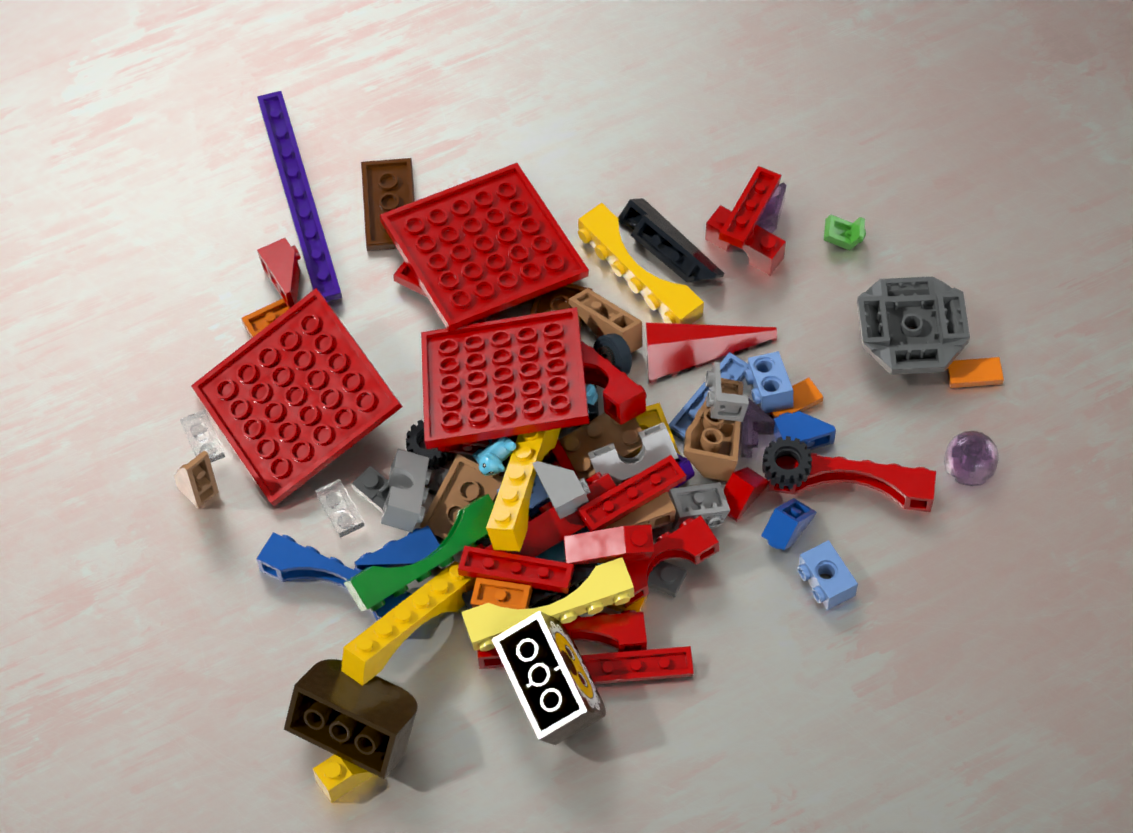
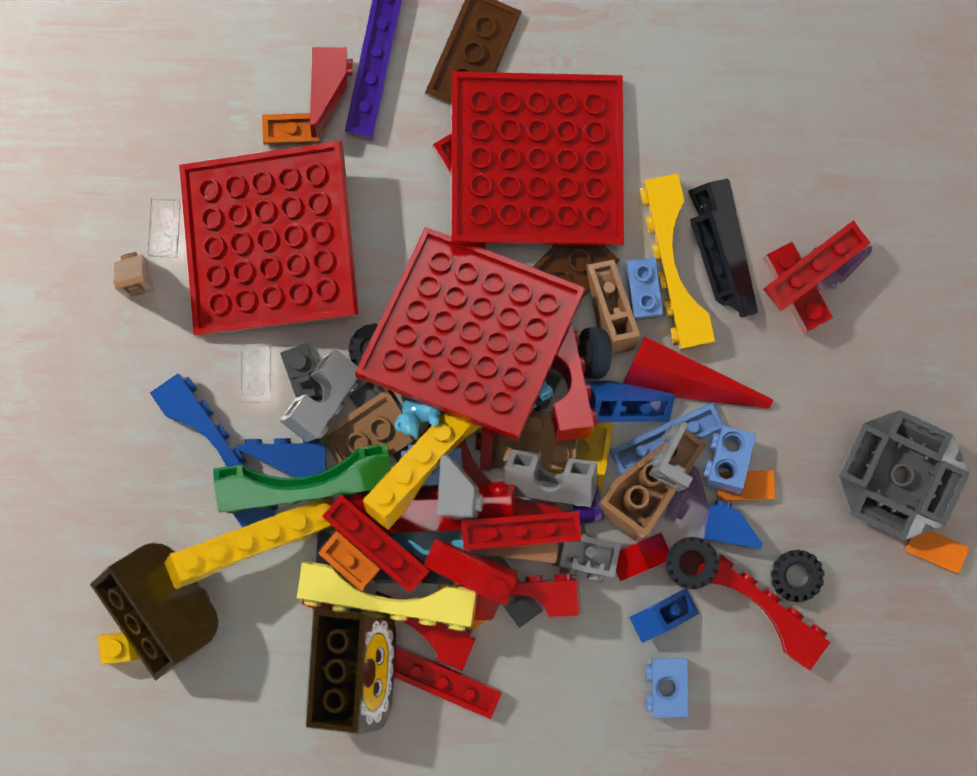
camera: 25 degrees right, 25 degrees up
bright green bracket [824,215,866,251] -> none
clear purple cylinder [943,430,999,486] -> none
none -> blue slope [585,381,675,422]
none -> medium blue brick [625,257,663,321]
none -> black tyre [770,550,825,602]

